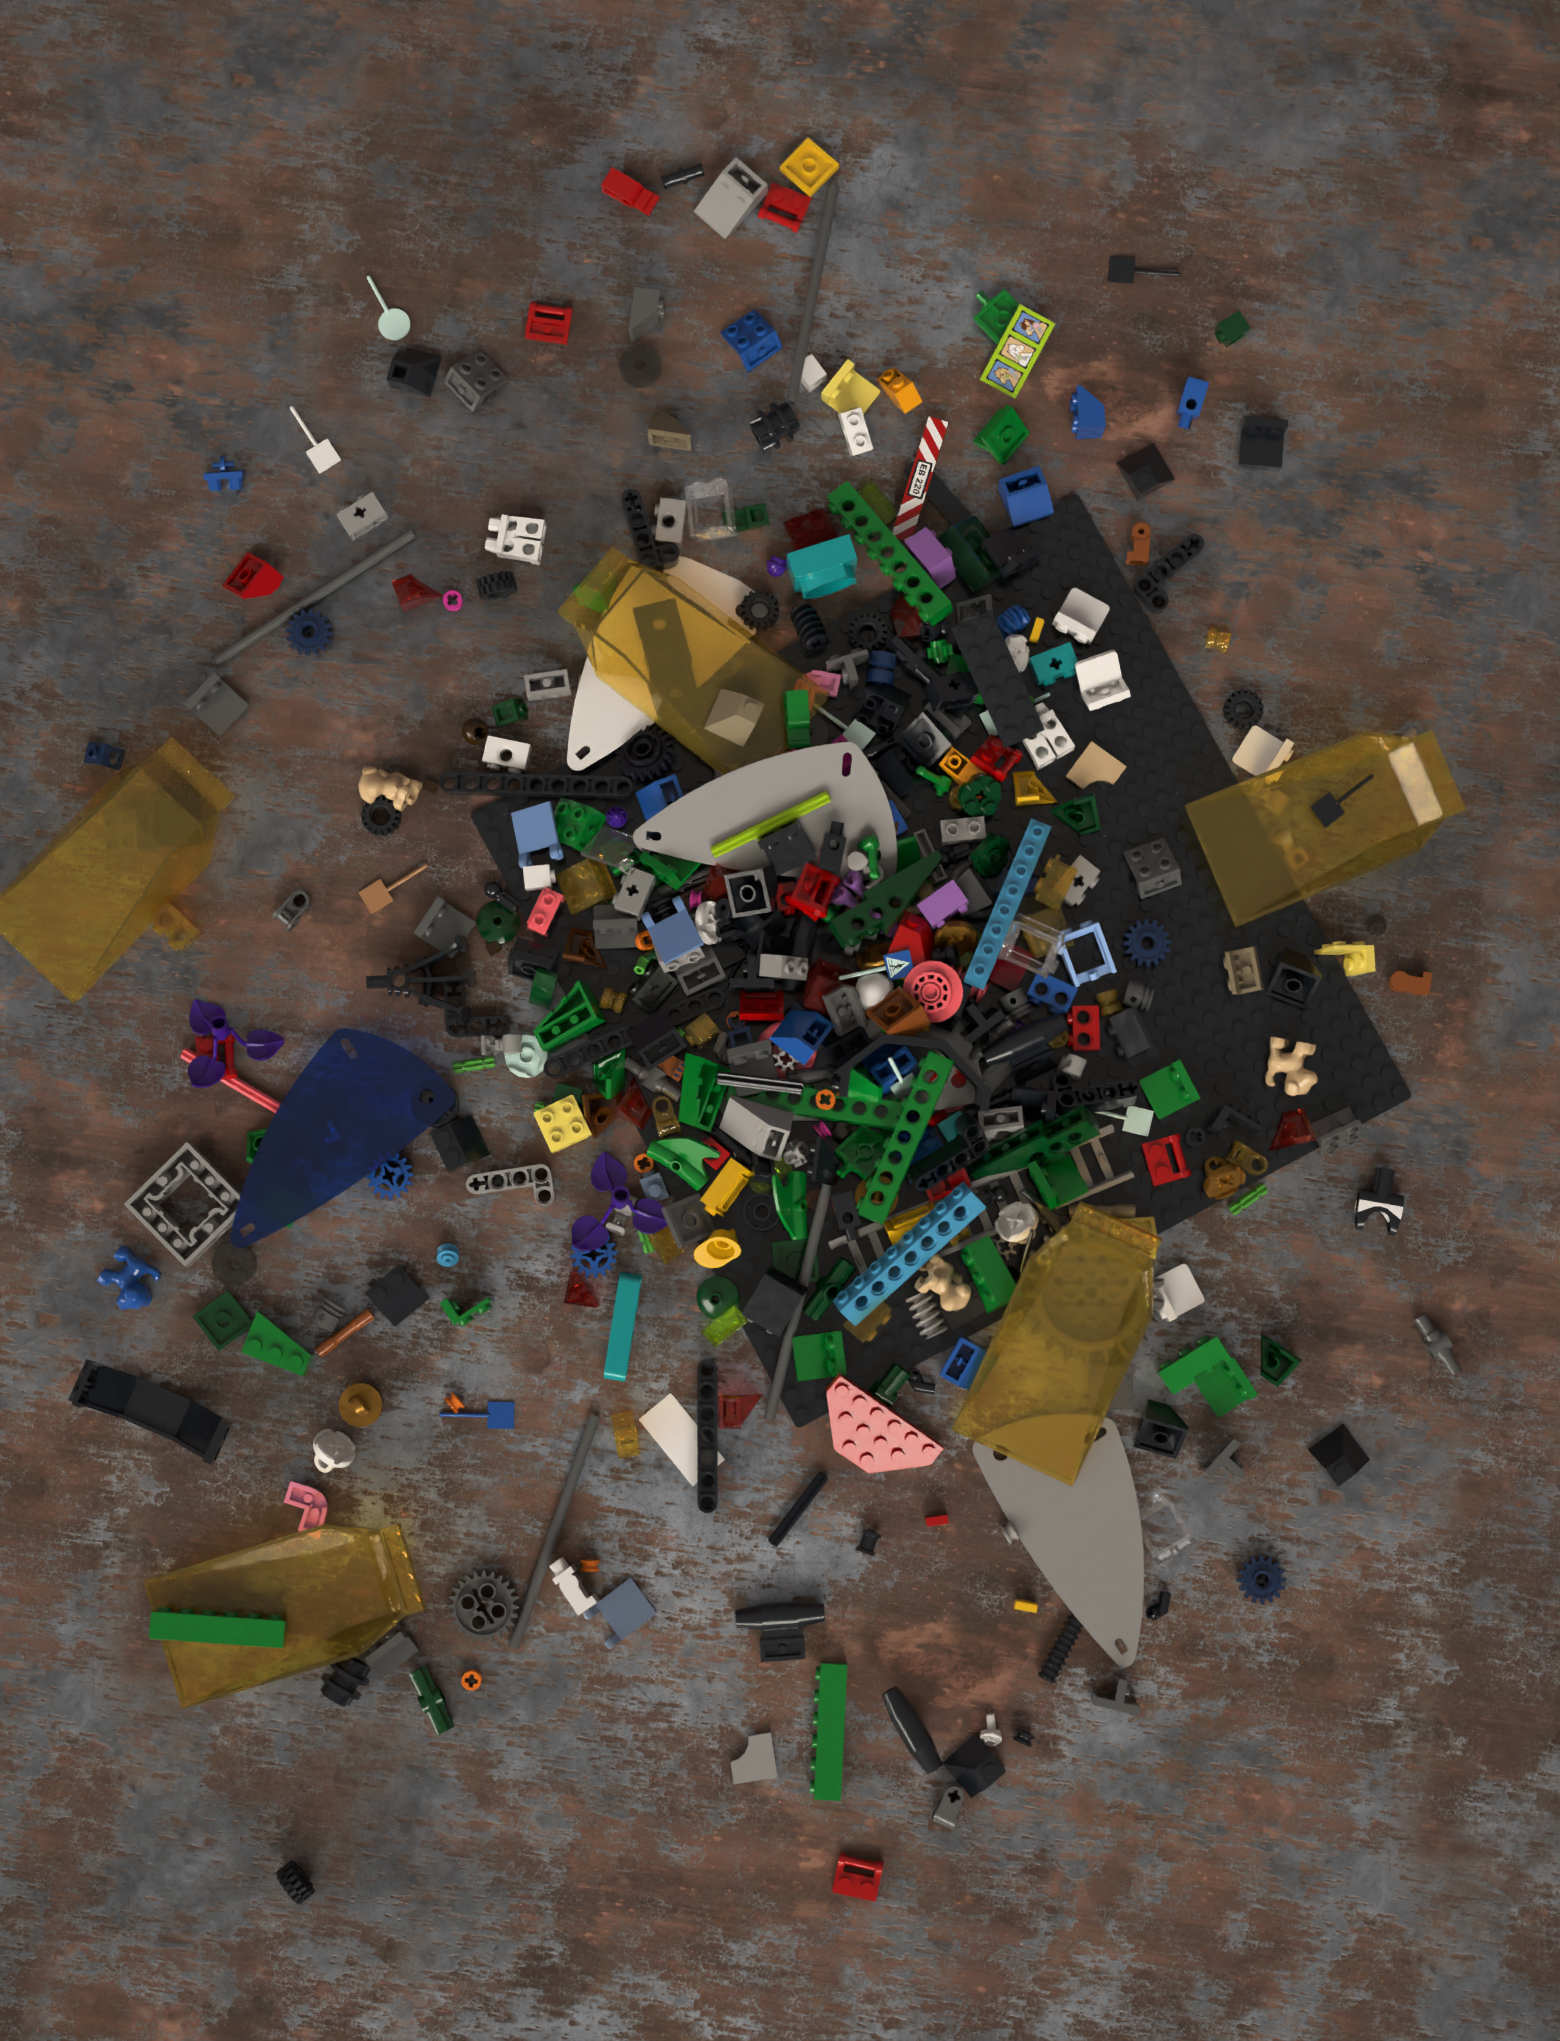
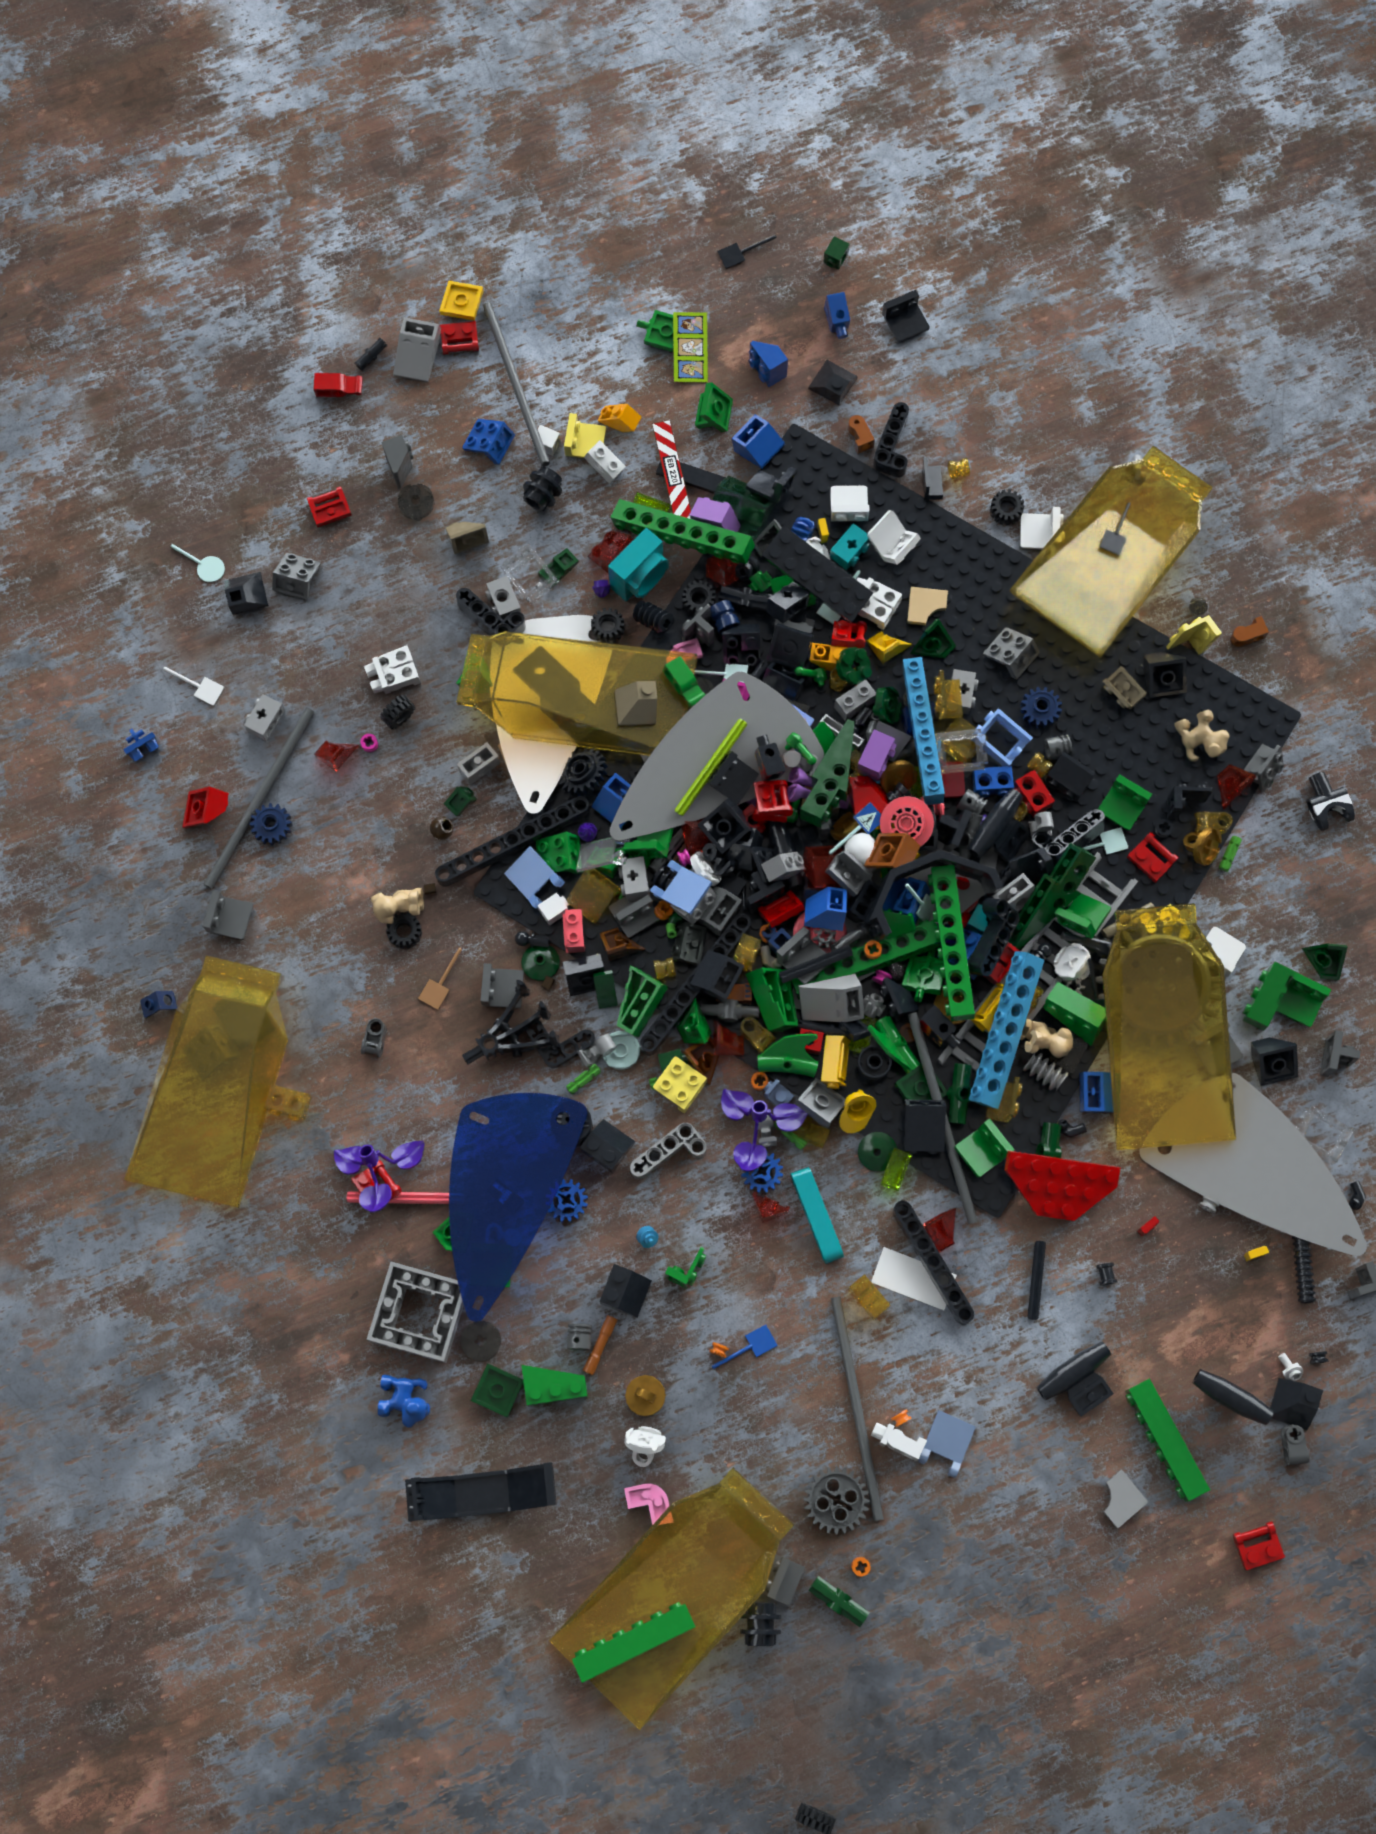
camera: 30 degrees left, 10 degrees down
white brick [482,736,532,774] -> none
none -> panel [922,457,943,500]

